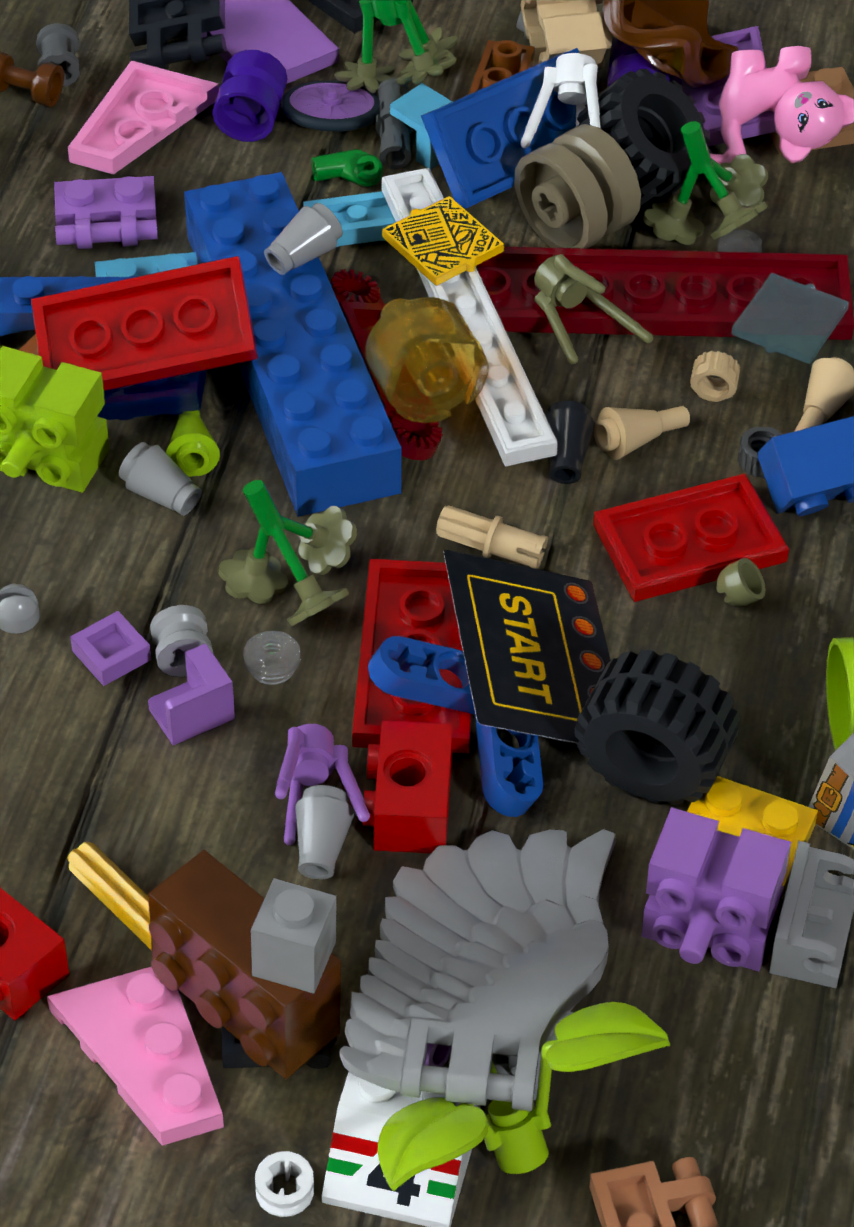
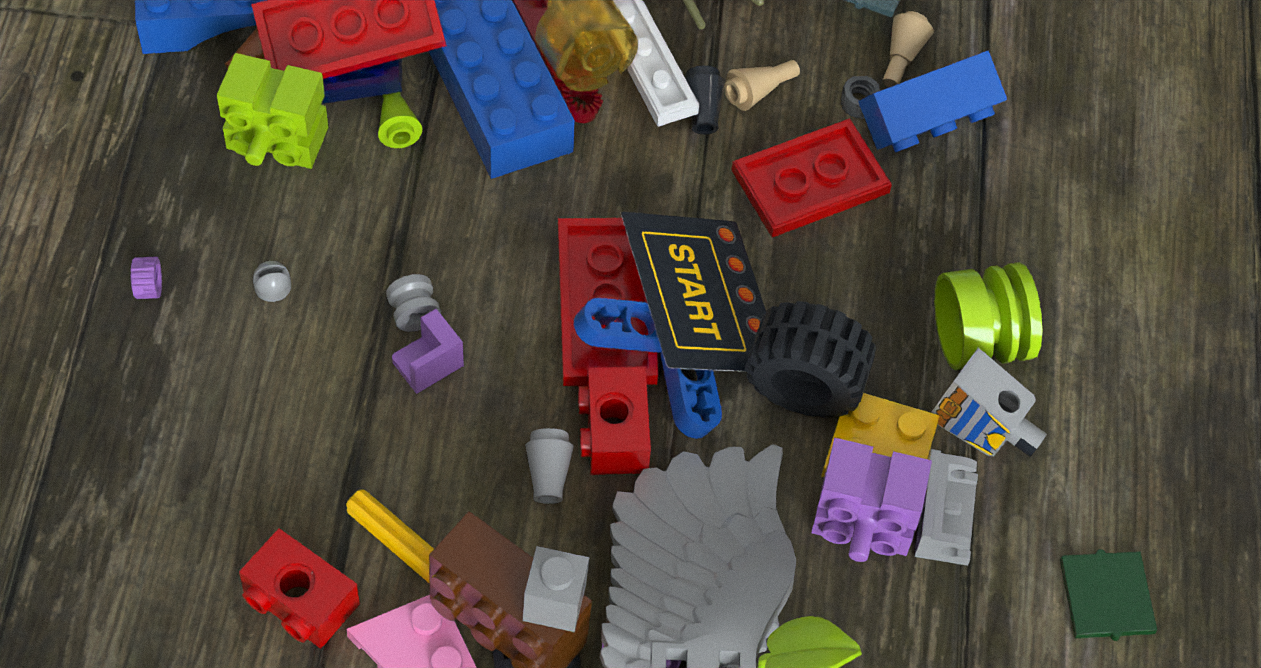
camera: 10 degrees left, 10 degrees up
medium lavender plate [70,611,151,686] -> none
light grey cone [119,442,202,516] -> none
olive plant [218,480,357,626] -> none
clear plate [243,631,301,685] -> none
medium lavender plant [275,724,370,846] -> none
tan axle [436,506,548,569] -> none
tan axle [690,351,740,402] -> none
olive hinge [716,558,766,607] -> none

